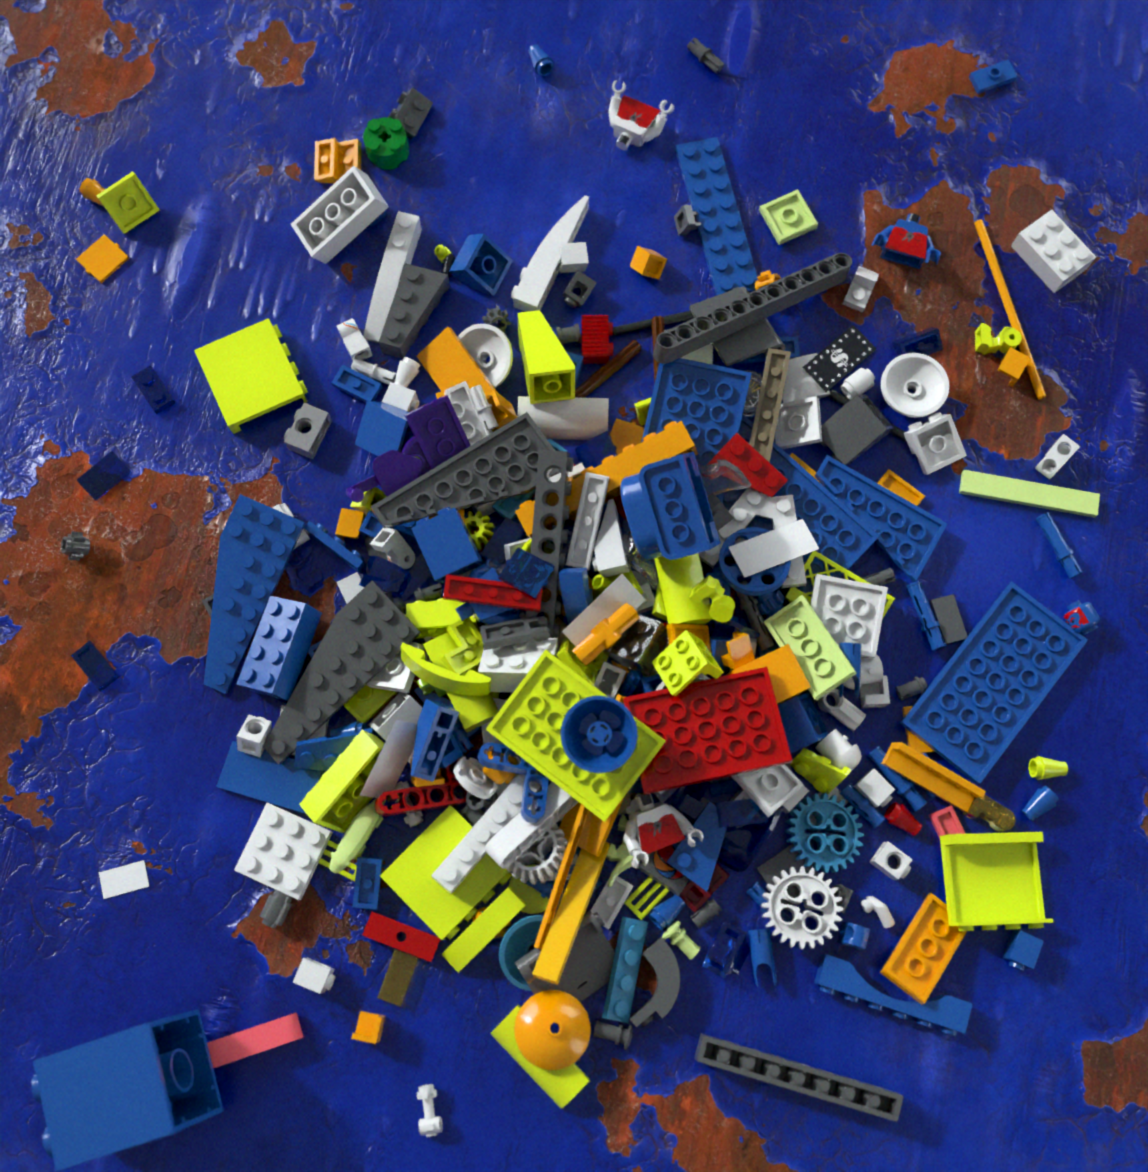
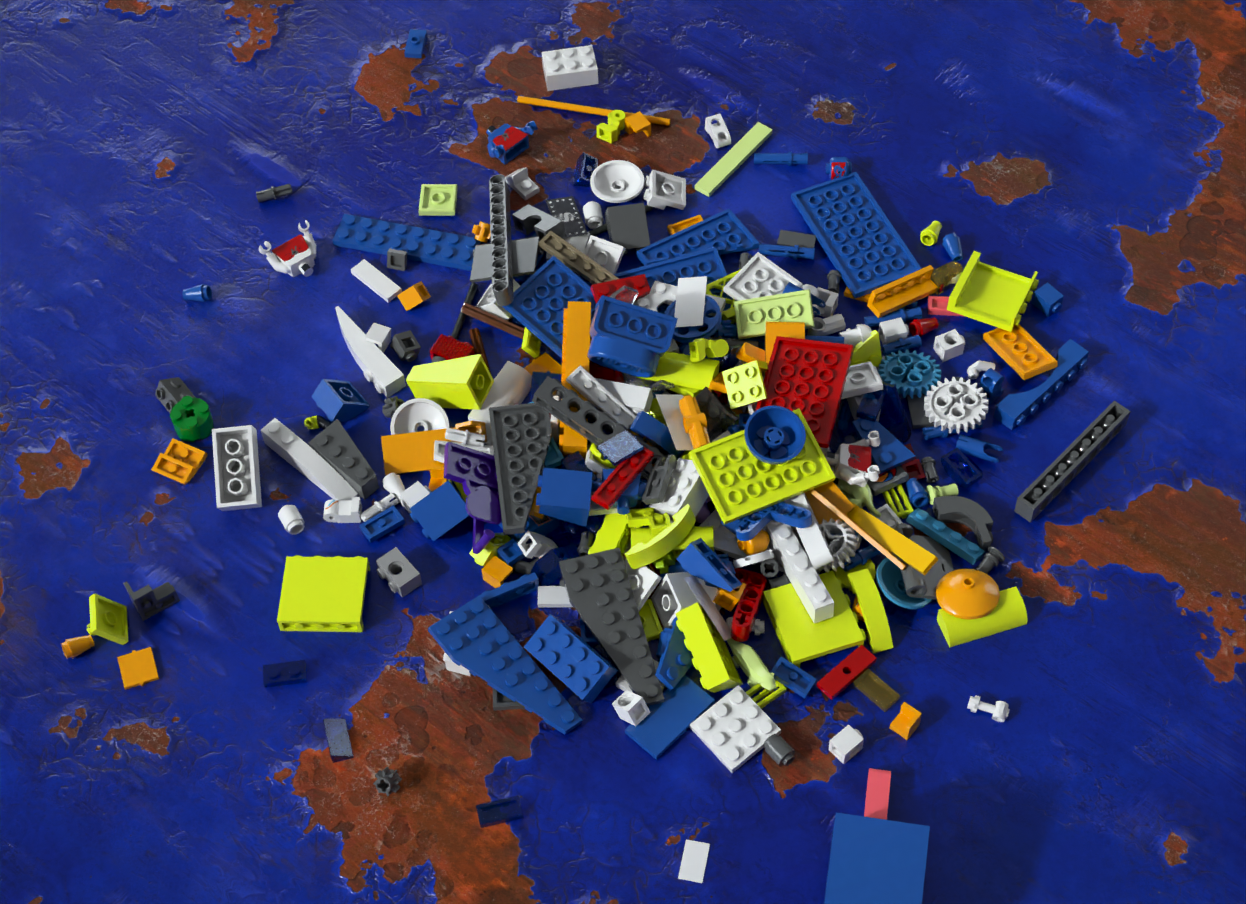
camera: 60 degrees left, 20 degrees down
none -> dark grey panel [123,581,180,621]
none -> white brick [278,505,305,535]
none -> white tile [351,259,402,303]
none -> dark grey arch [512,204,566,239]

